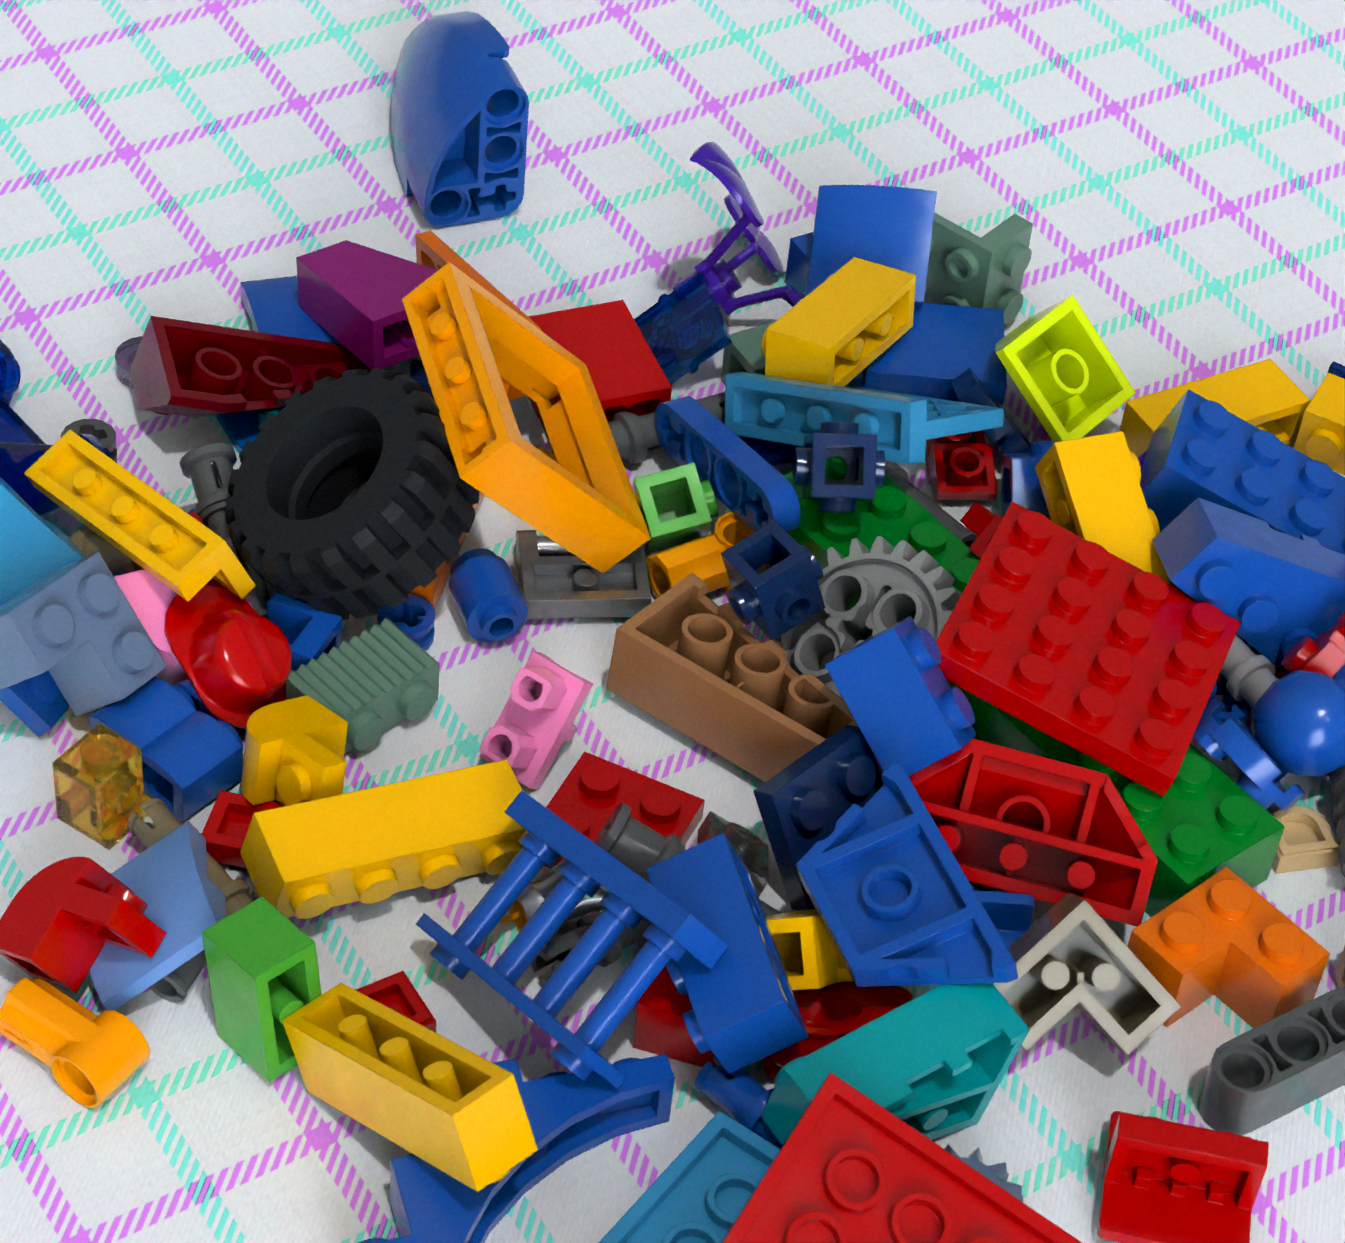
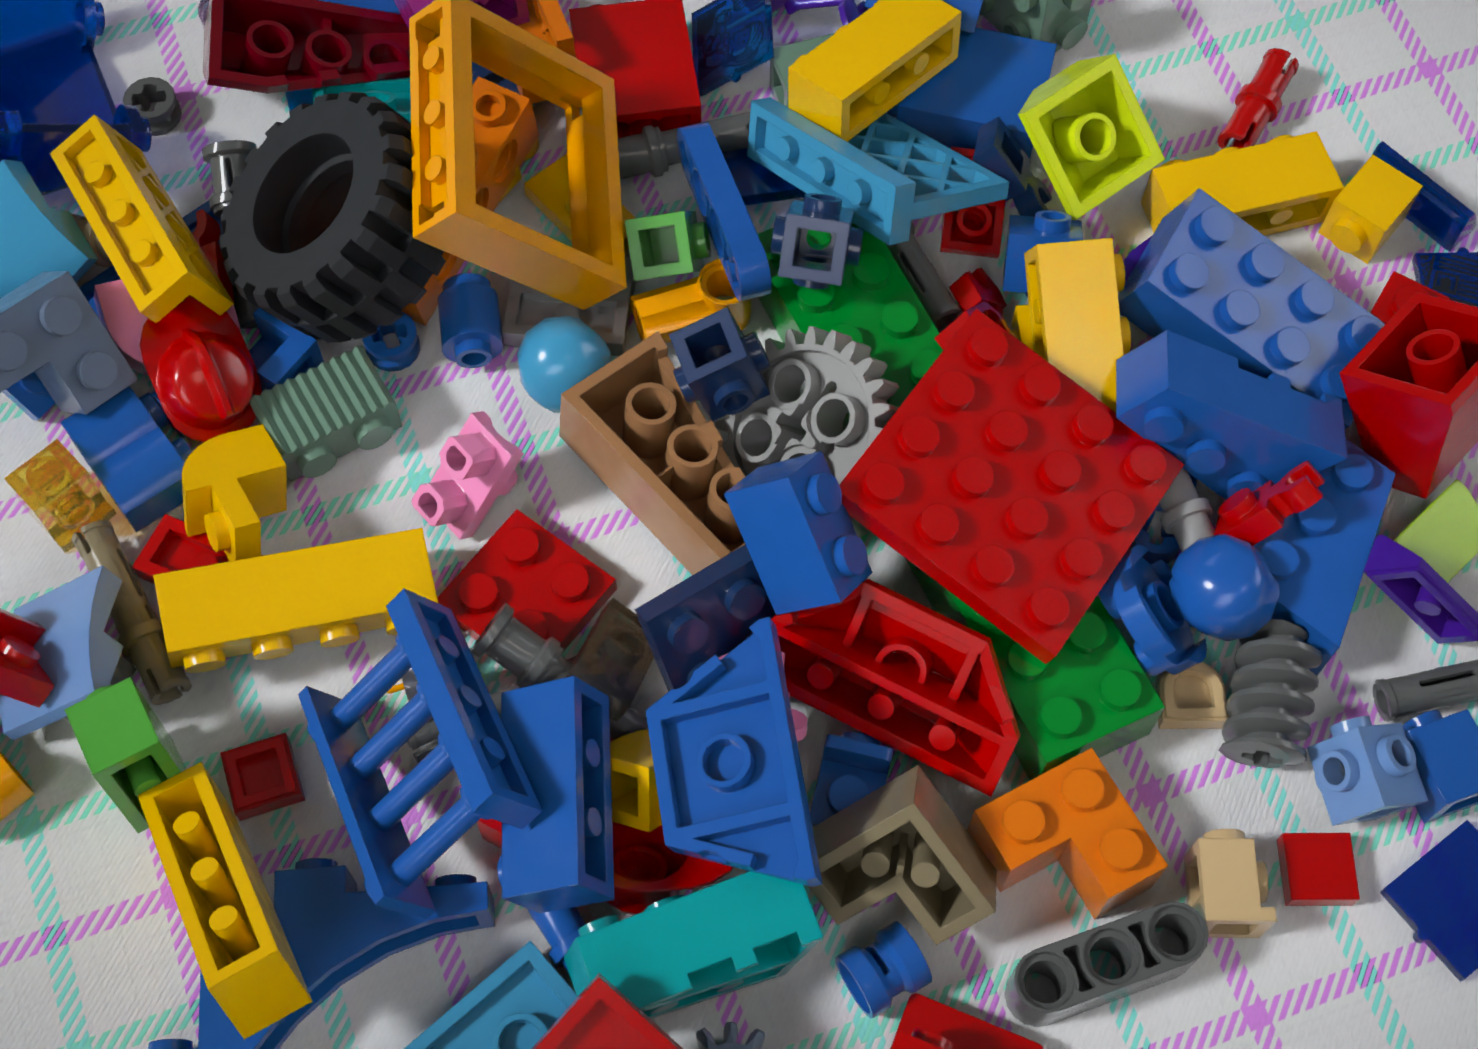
camera: 15 degrees right, 20 degrees up
none -> dark azure hair [517,316,612,413]
none -> blue wheel [835,921,932,1019]
none -> red pin [1217,48,1299,149]

